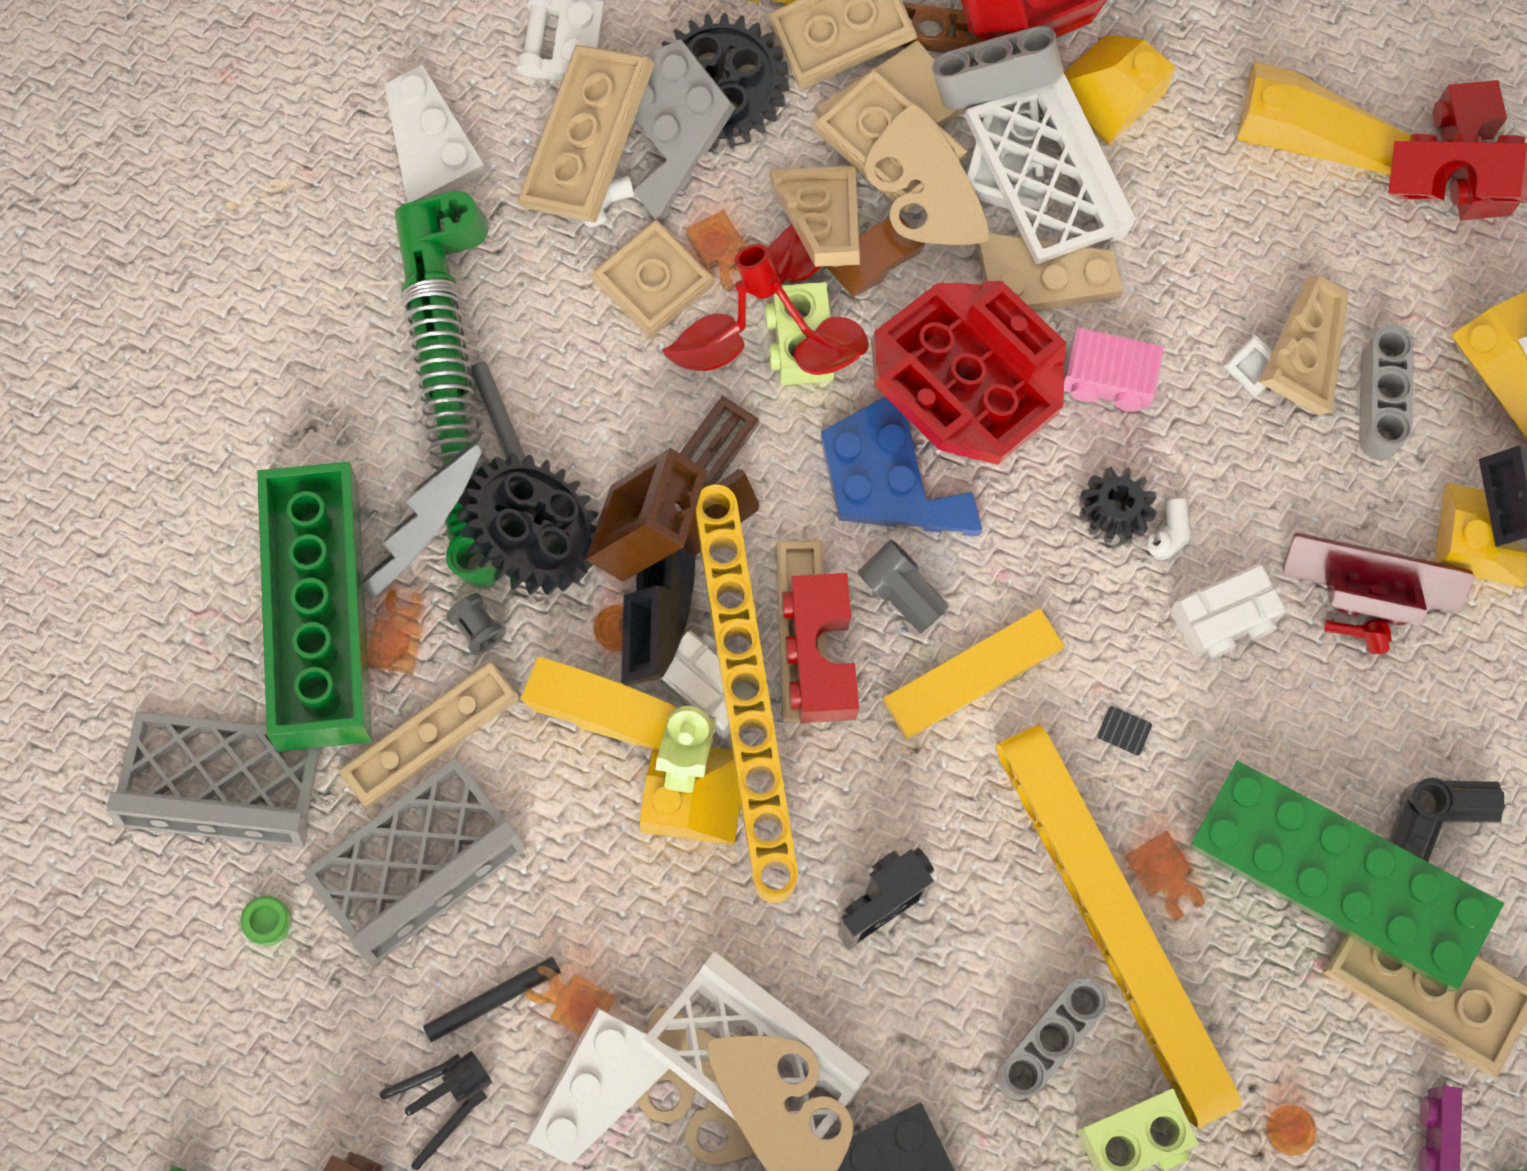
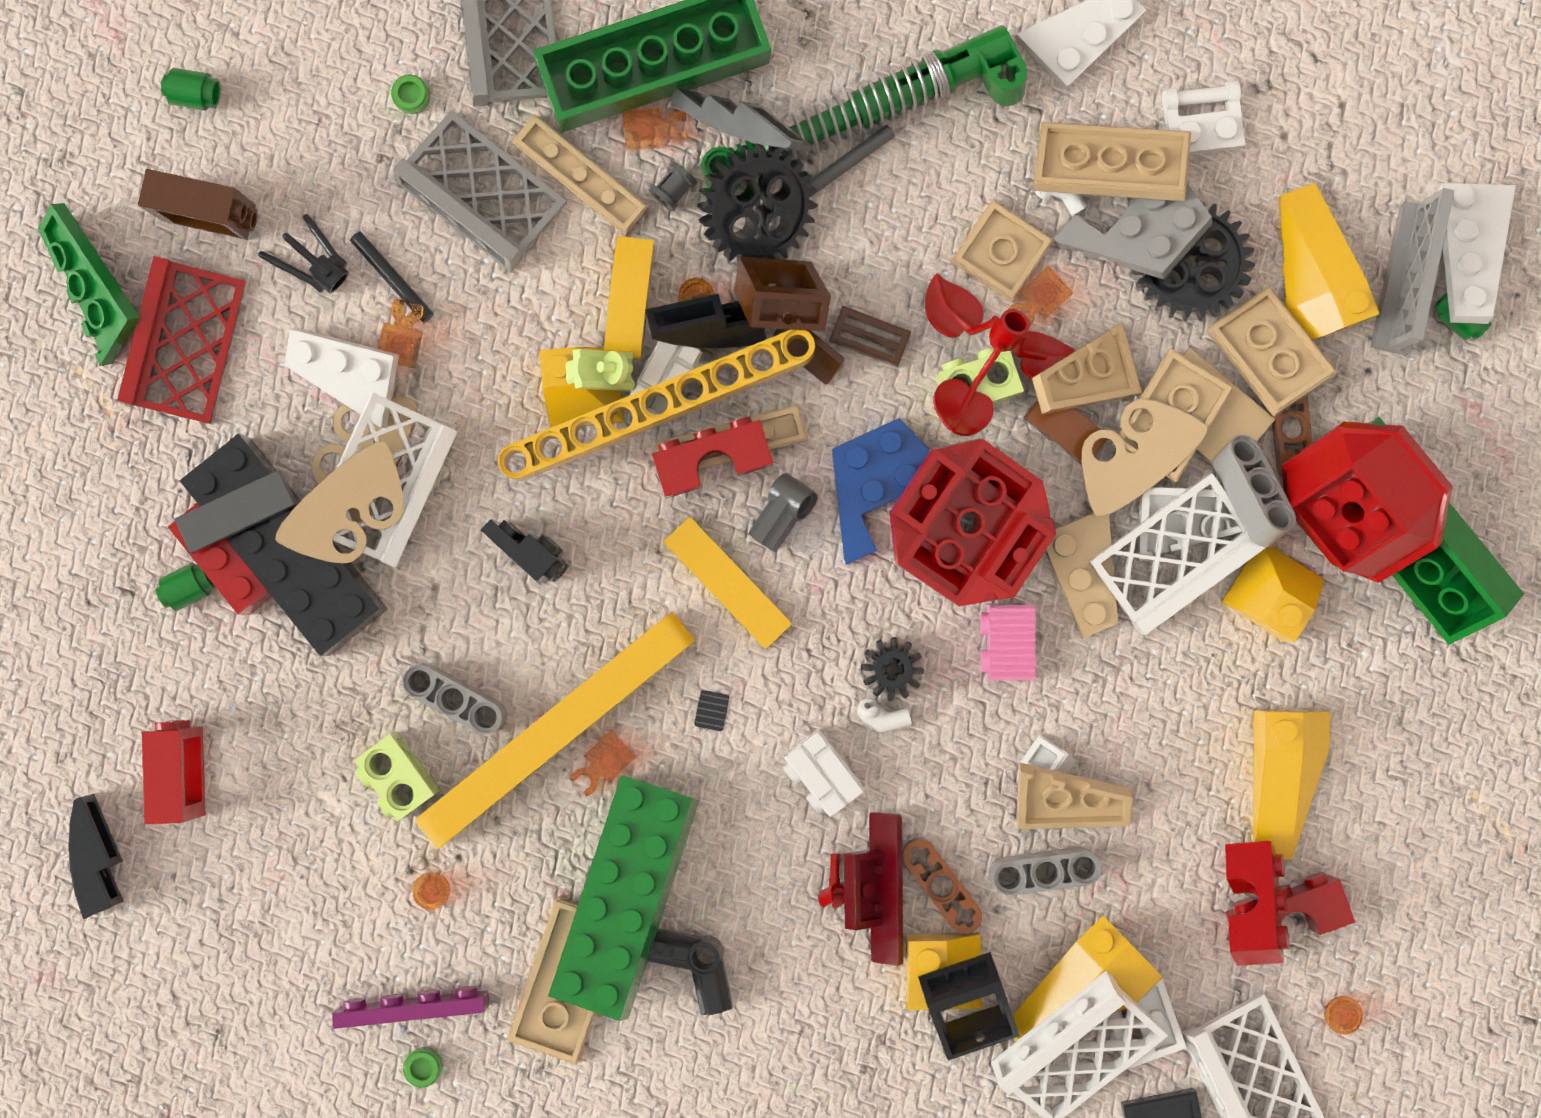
camera: 85 degrees right, 15 degrees up
none -> dark orange beam [902,838,982,934]

